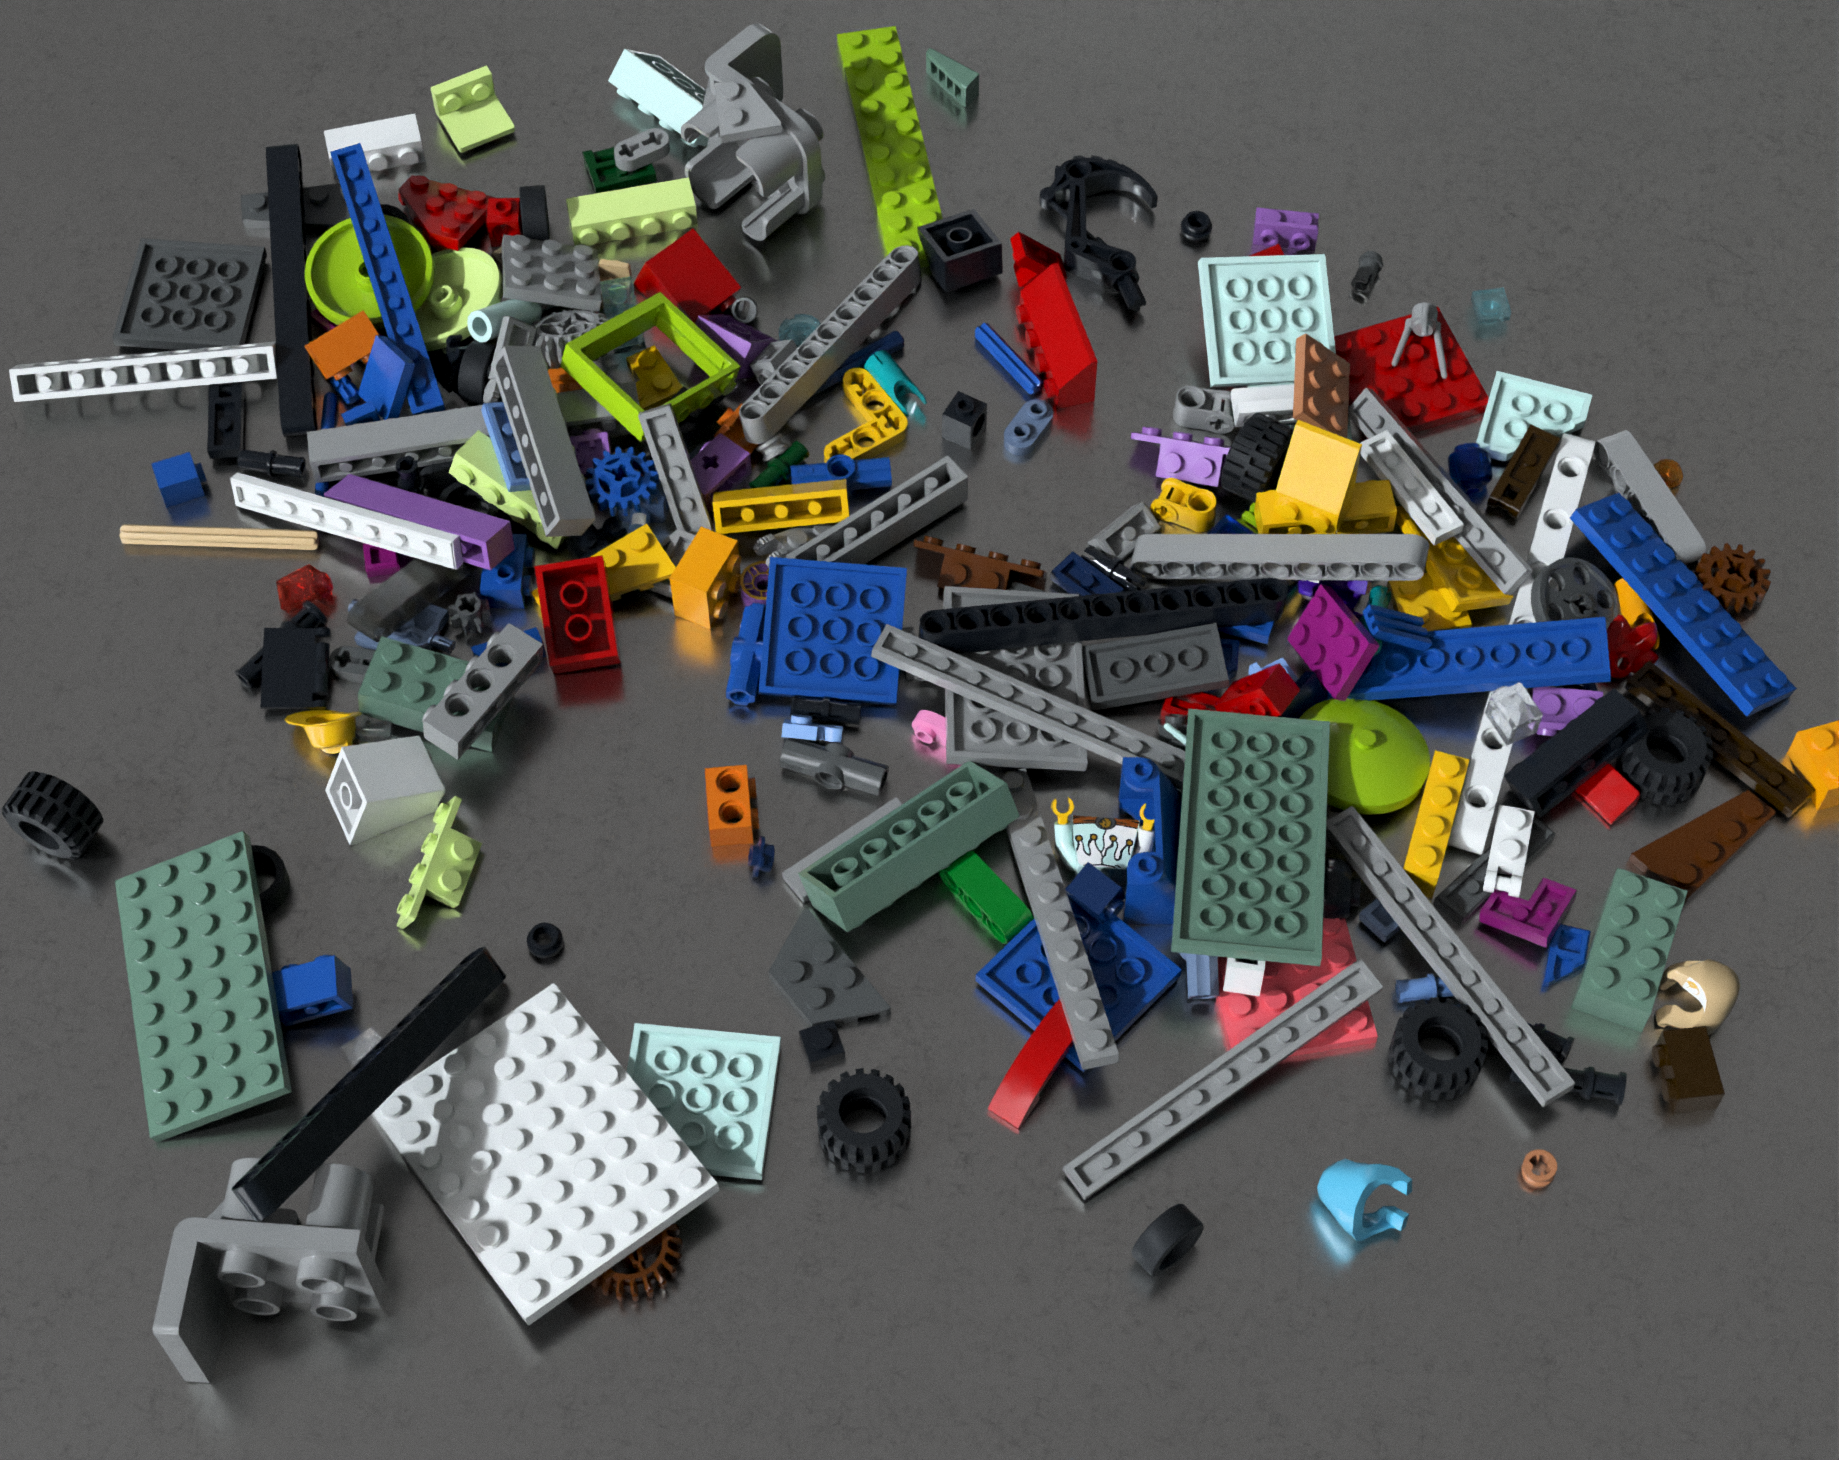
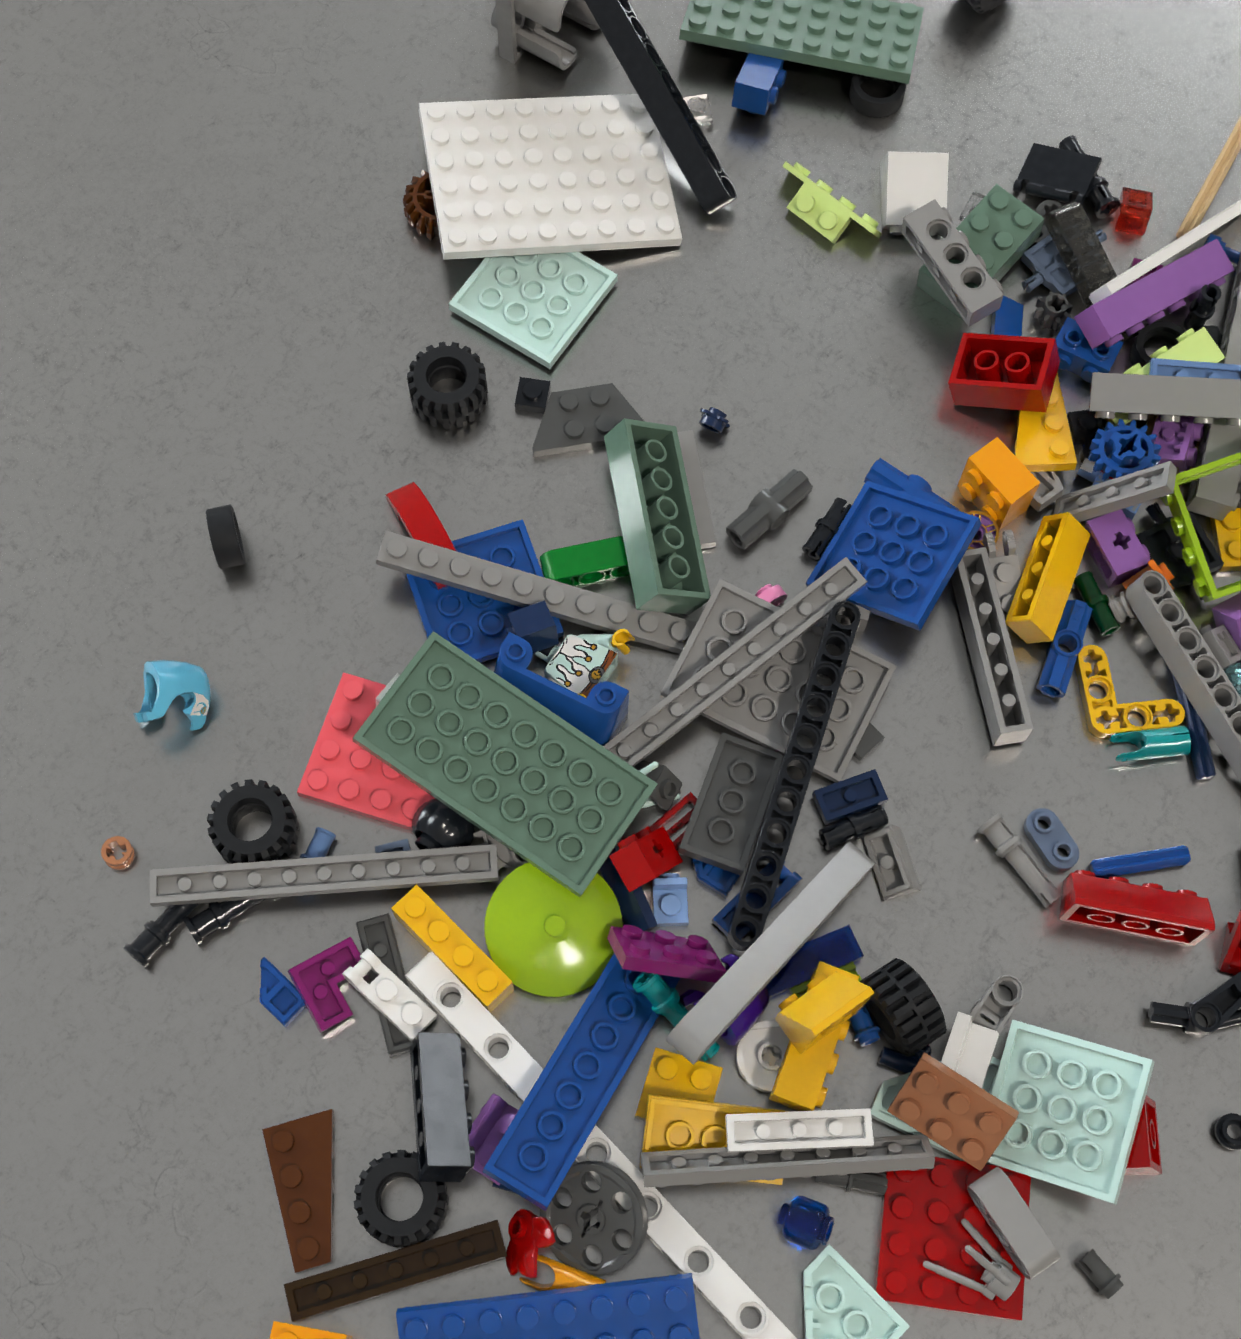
camera: 115 degrees right, 10 degrees up
yellow piece [285,710,362,754] -> none
black plate [527,922,563,958] -> none
orange brick [705,765,759,847] -> none
light blue plate [781,714,843,743] -> none
reddish brown bracket [913,536,1048,590] -> none
black brick [942,391,987,450] -> none
light grey plate [1062,958,1383,1200] -> none
bracket [1131,426,1231,487] -> none
yellow piece [1150,478,1216,533] -> none
medium lavender bracket [1253,207,1319,251] -> none
blue tile [1362,604,1432,651] -> none
clear brick [1485,682,1543,746] -> none
dark brown plate [1487,425,1561,519] -> none
sand green brick [1571,868,1688,1032] -> none
red slope [1575,764,1640,825] -> none
dark brown brick [1652,1026,1725,1114] -> none
tan piece [1655,959,1740,1035] -> none
none -> light grey beam [967,1167,1060,1280]
none -> light grey pin [977,812,1063,908]

